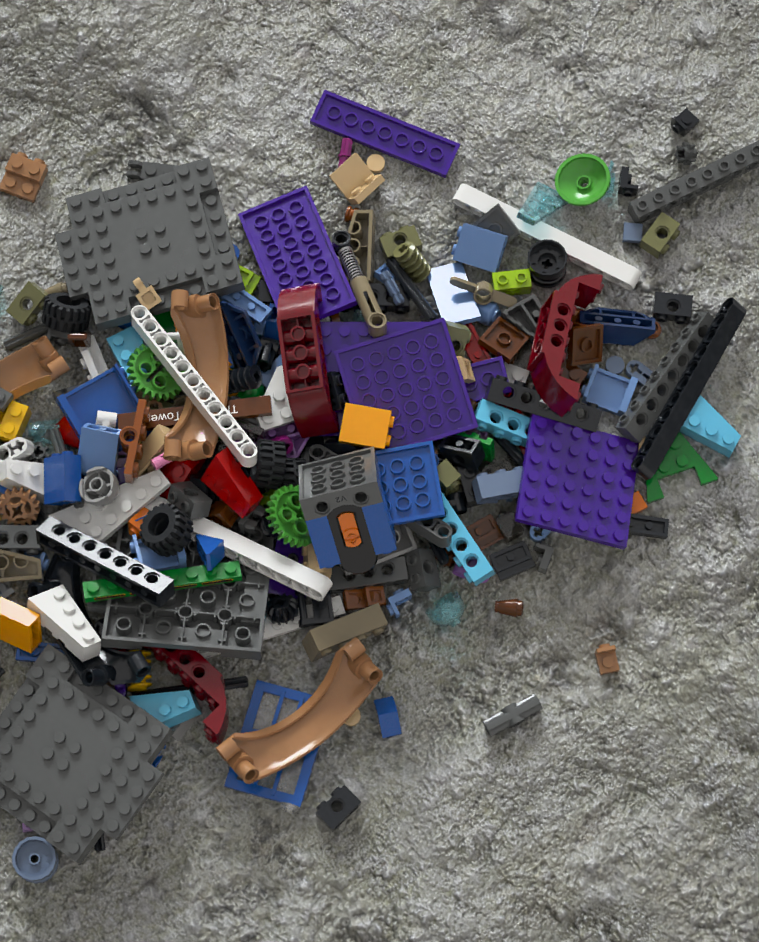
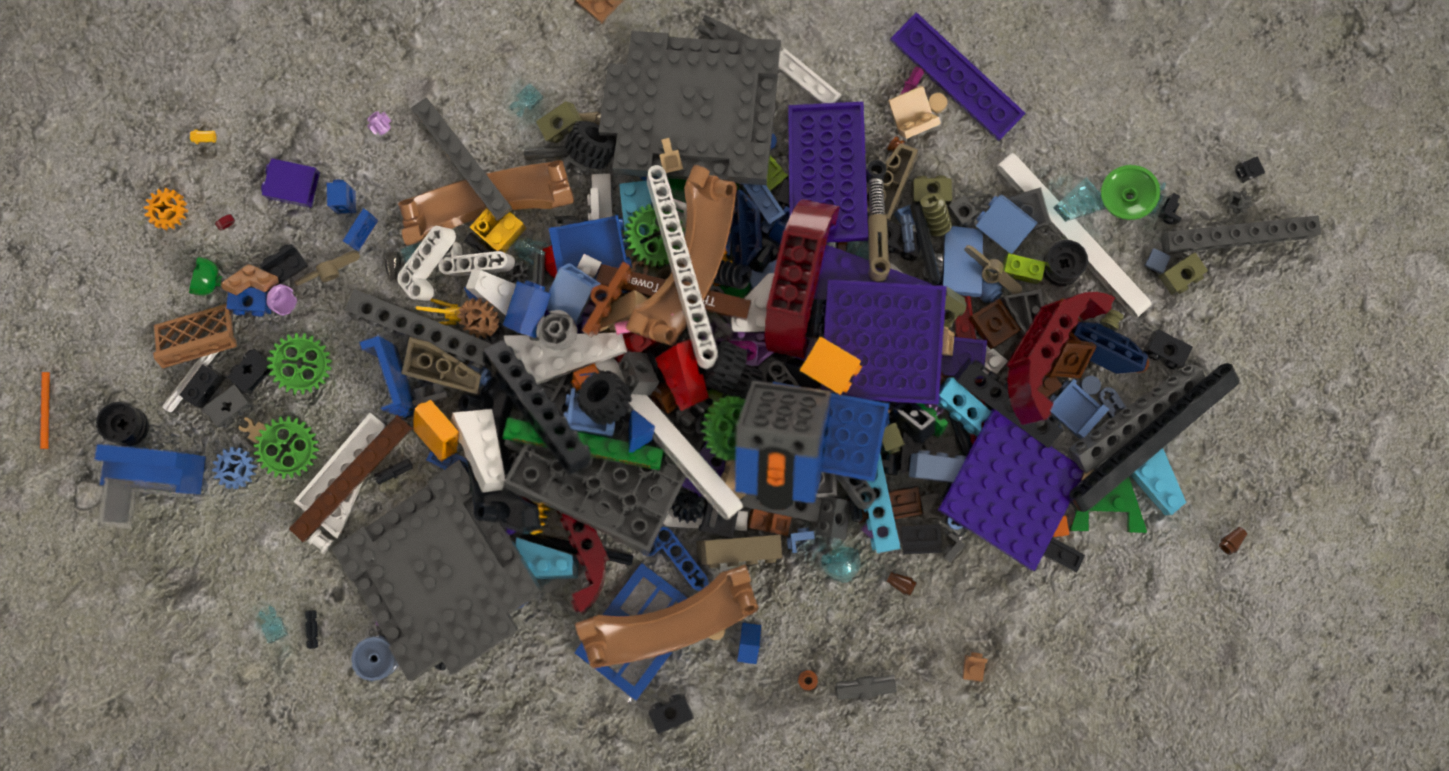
camera: 20 degrees right, 10 degrees up
reddish brown slope [67,332,91,347] -> none
none -> blue beam [643,527,709,591]
none -> white tile [779,48,841,104]
none -> dark orange plate [798,670,818,690]
none -> dark grey brick [947,195,977,227]
none -> olive wheel [1100,309,1124,331]

